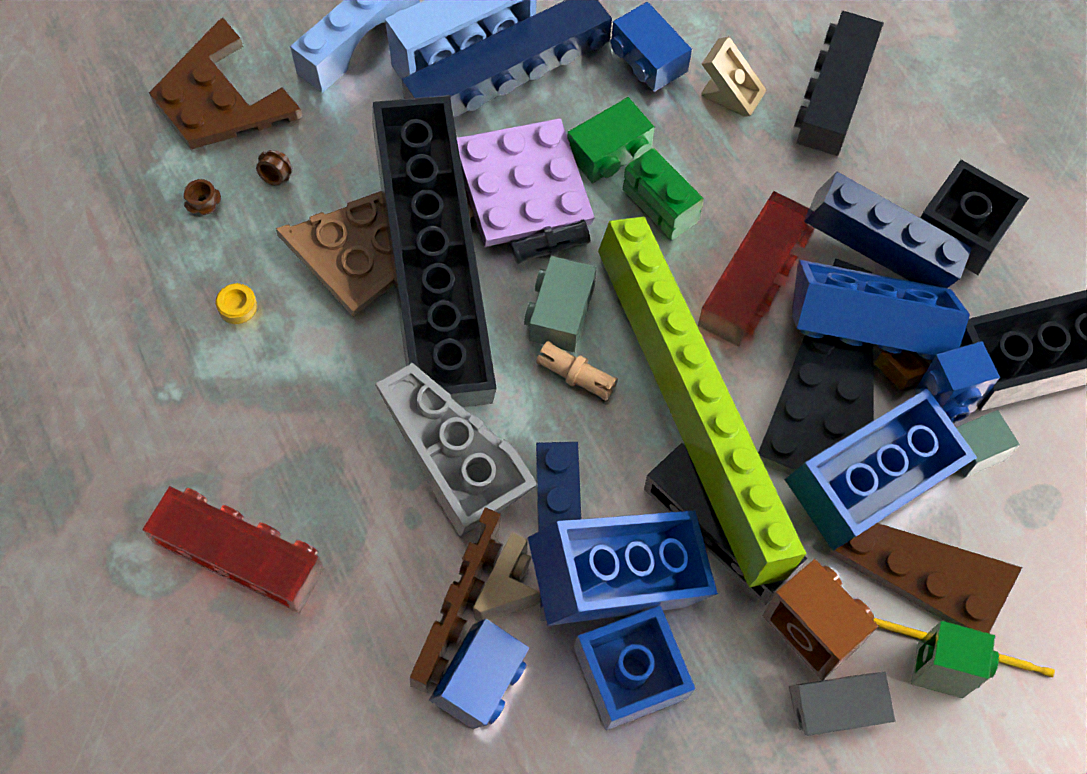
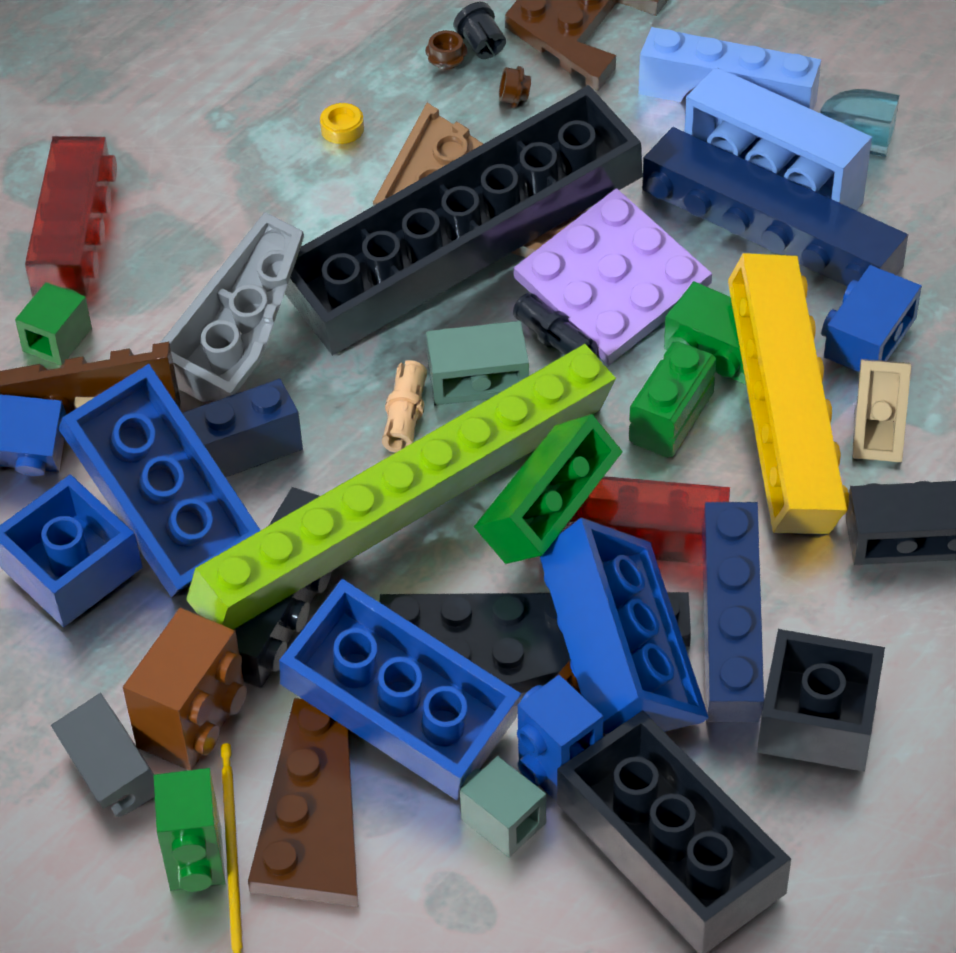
camera: 70 degrees right, 15 degrees down
none -> green brick [15,282,92,366]
none -> black bush [453,2,506,59]
none -> green brick [474,414,623,564]
none -> yellow brick [728,253,849,534]

